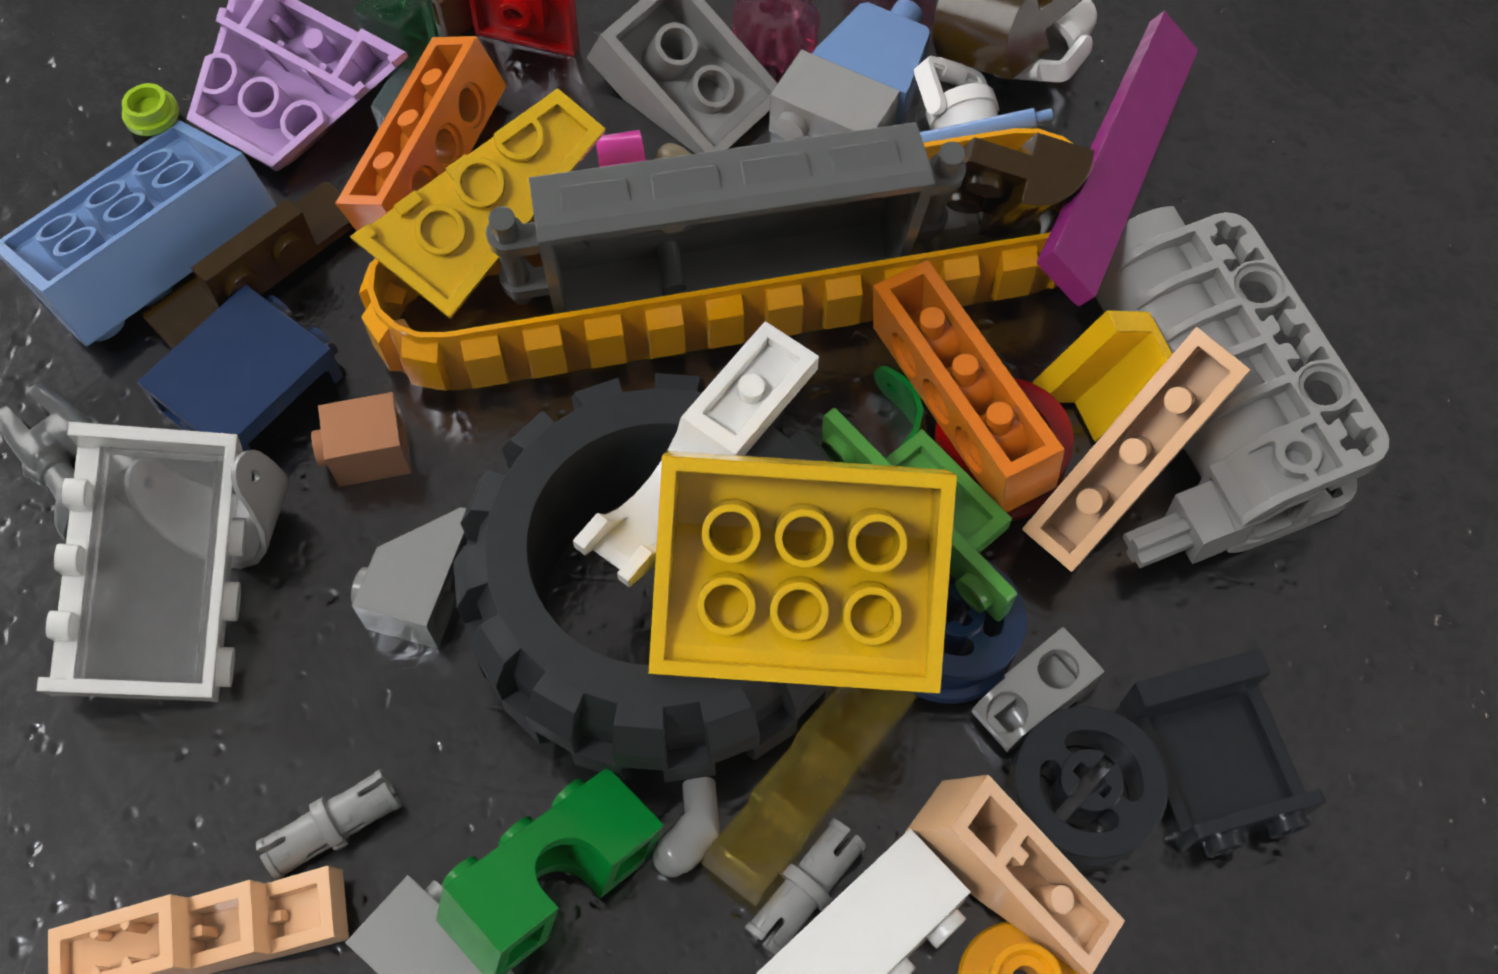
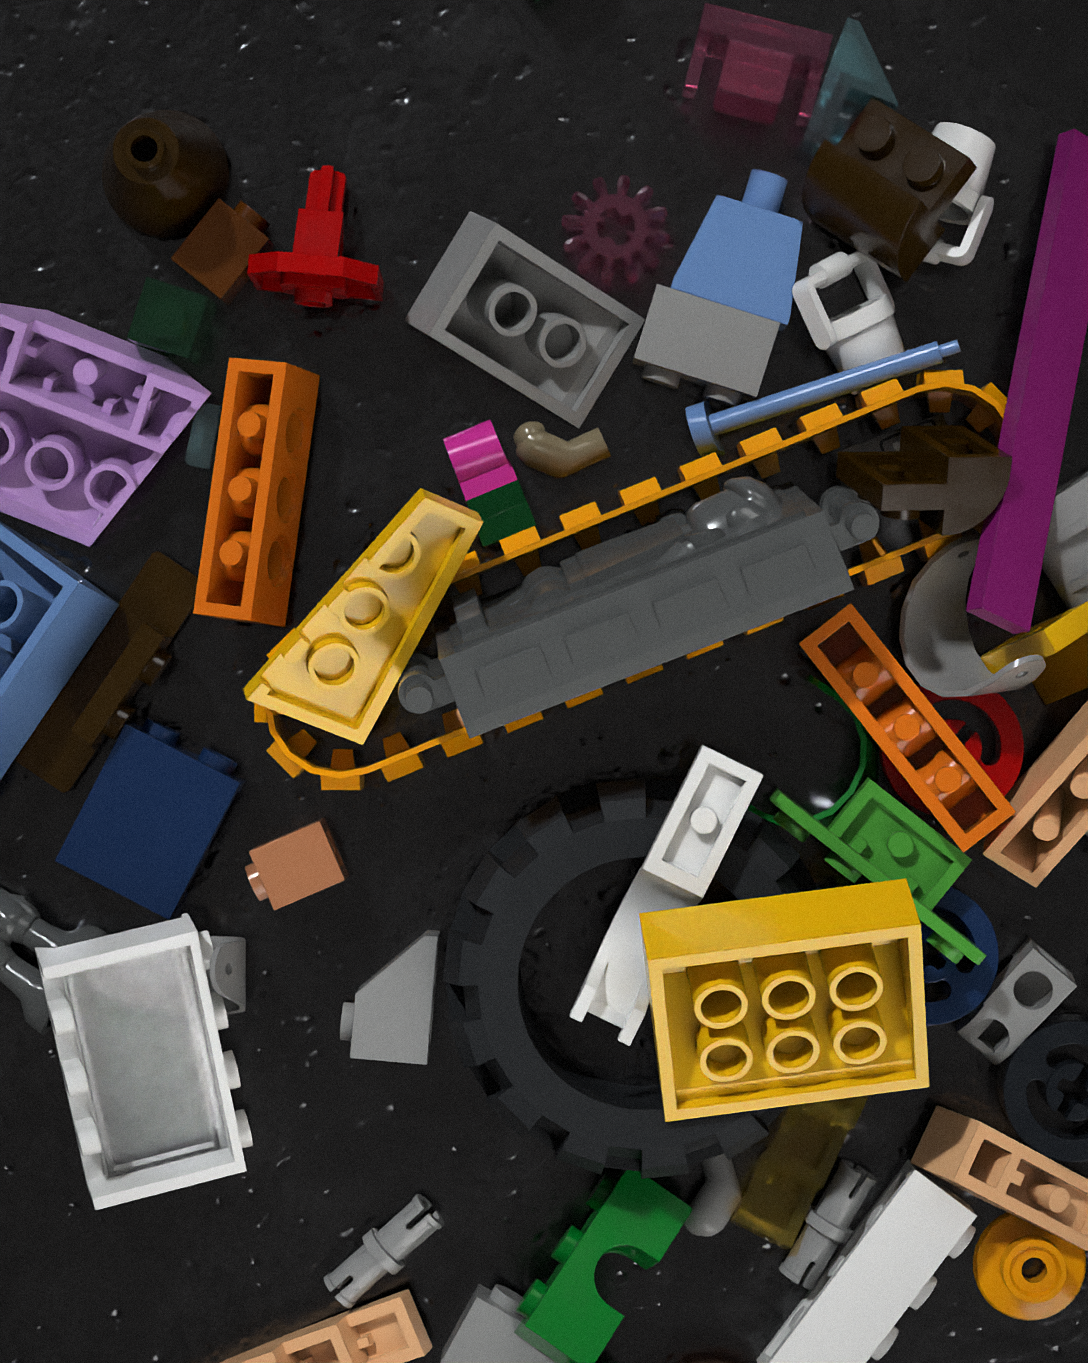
camera: 10 degrees left, 25 degrees up
none -> light grey piece [899,534,1046,697]

